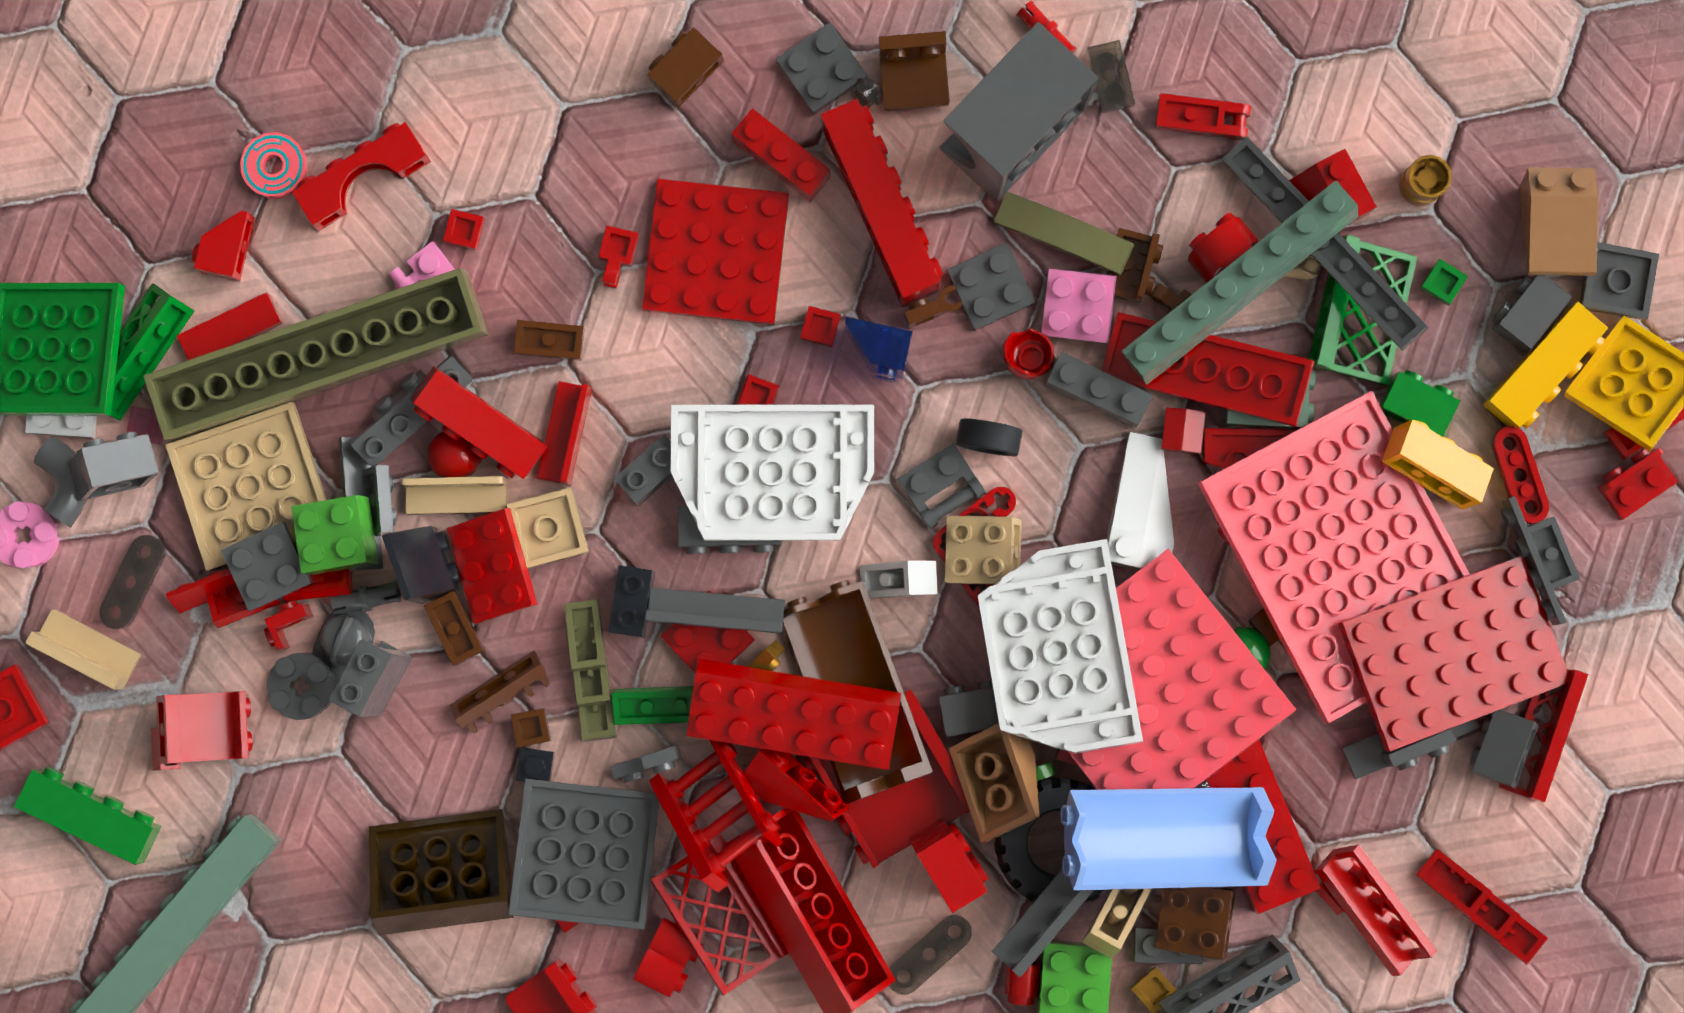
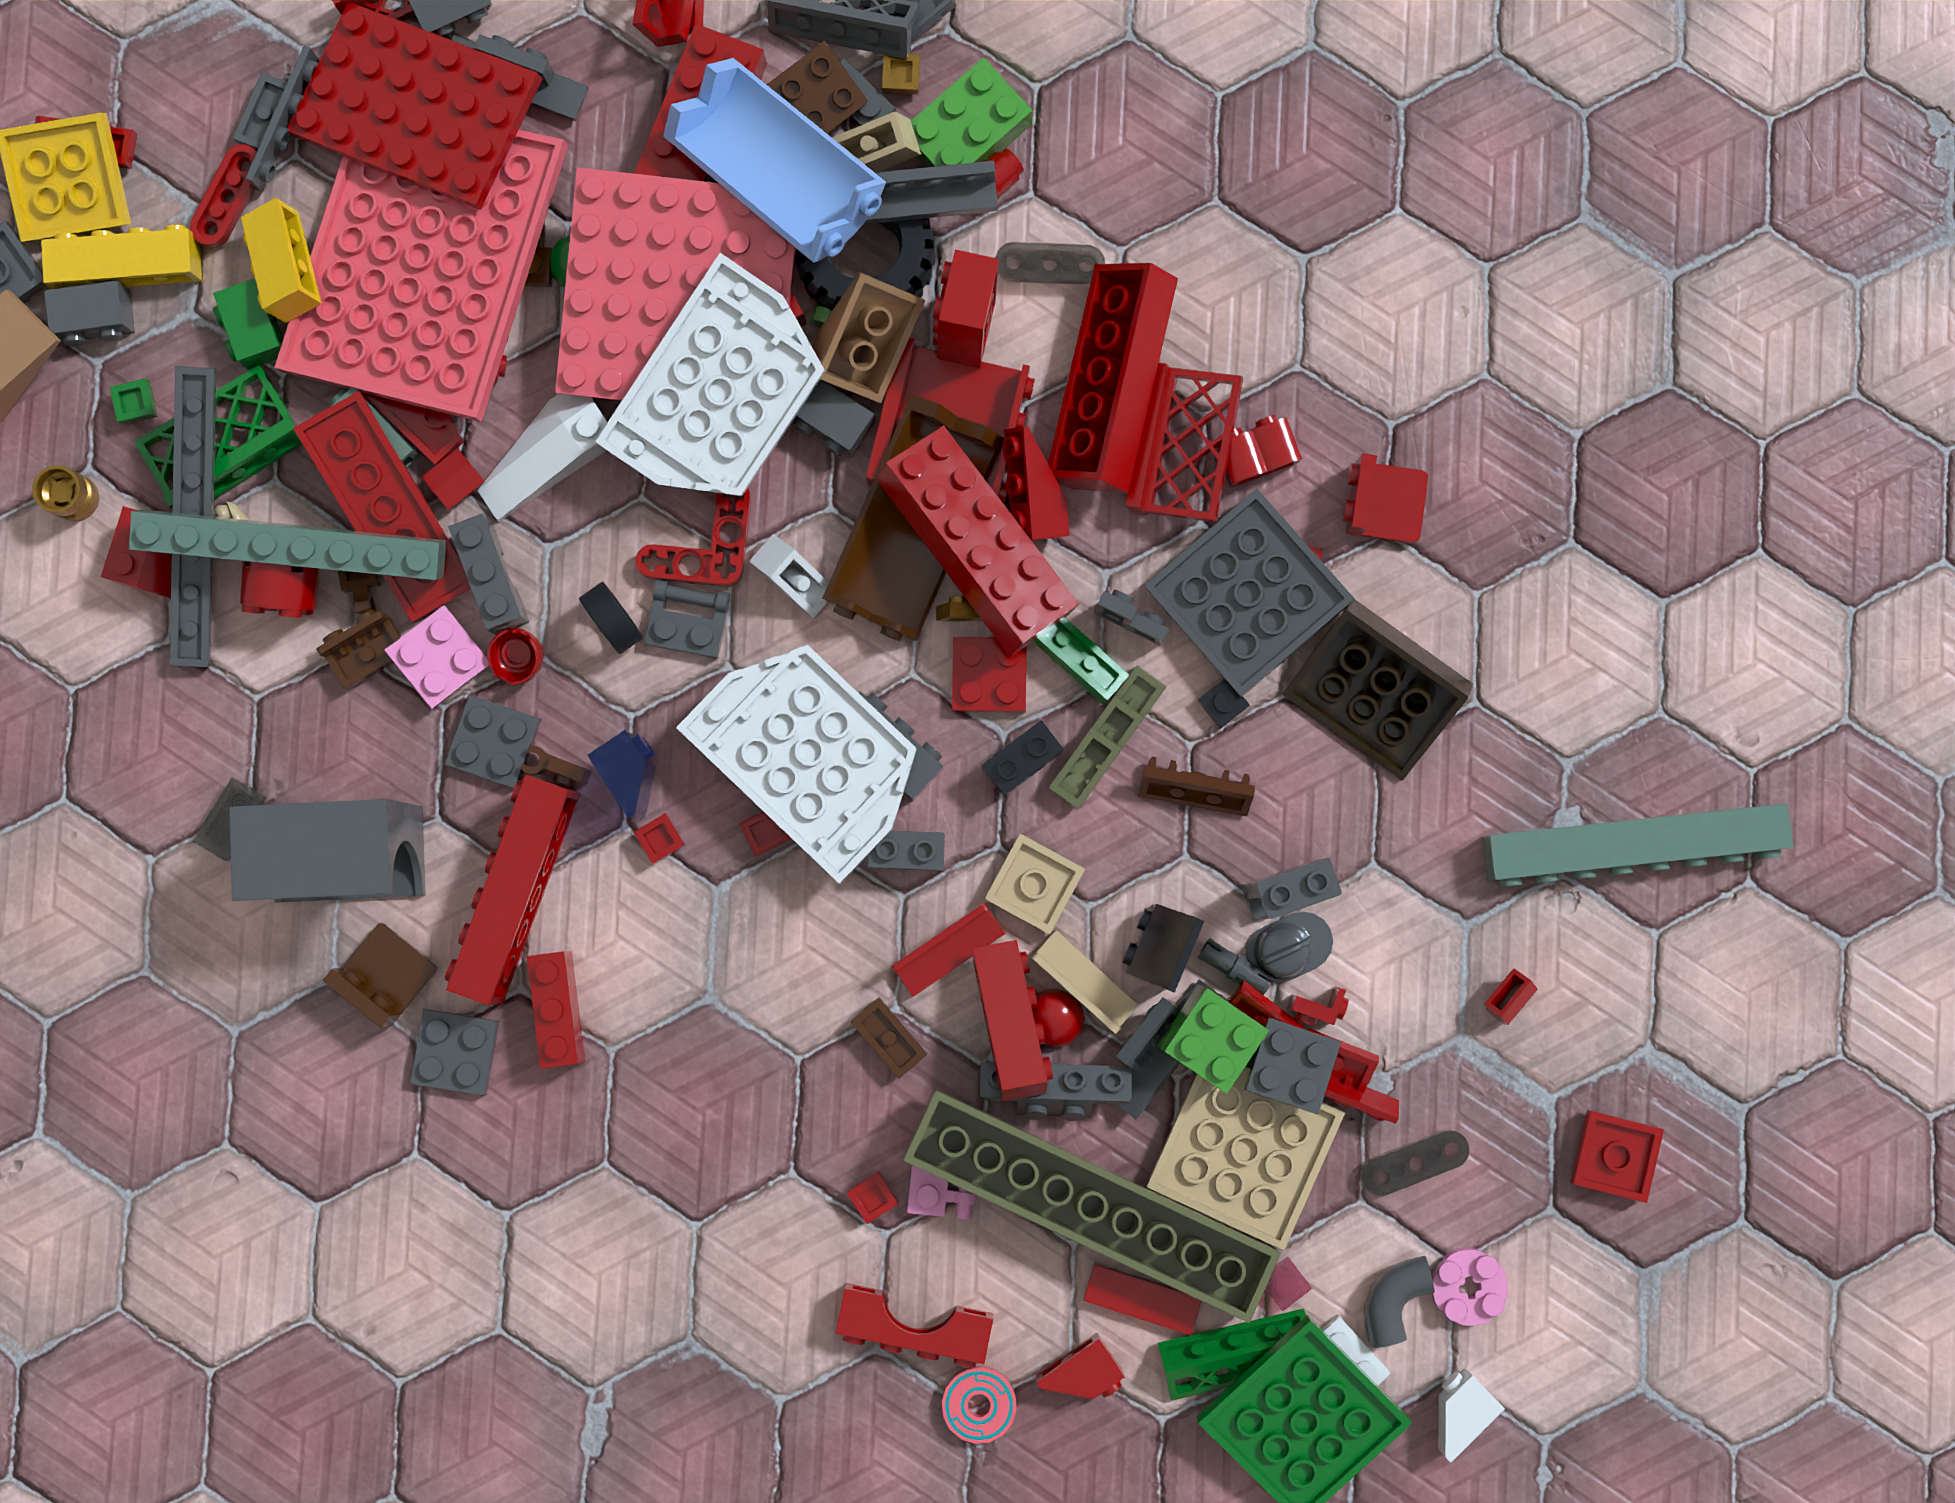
camera: 140 degrees left, 0 degrees up
green brick [14,766,162,865] -> none
tan panel [25,609,141,690] -> none
brick [69,432,159,501] -> none
panel [156,691,253,764] -> none
dark grey plate [267,653,336,720] -> none
reddish brown plate [424,591,485,666] -> none
red plate [447,508,538,624] -> none
reddish brown plate [511,708,551,748] -> none
red plate [598,225,639,289] -> none
red plate [642,179,789,325] -> none
dark grey fence [645,588,785,634] -> none
reddish brown brick [647,27,724,109] -> none
red fence [648,740,783,892] -> none
clear smoke plate [851,78,881,108] -> none
tan bracket [945,516,1022,584] -> none
olive slope [994,191,1134,275] -> none
red pin [1016,0,1077,53] -> none
red plate [1155,93,1251,141] -> none
red bracket [1597,447,1678,520] -> none

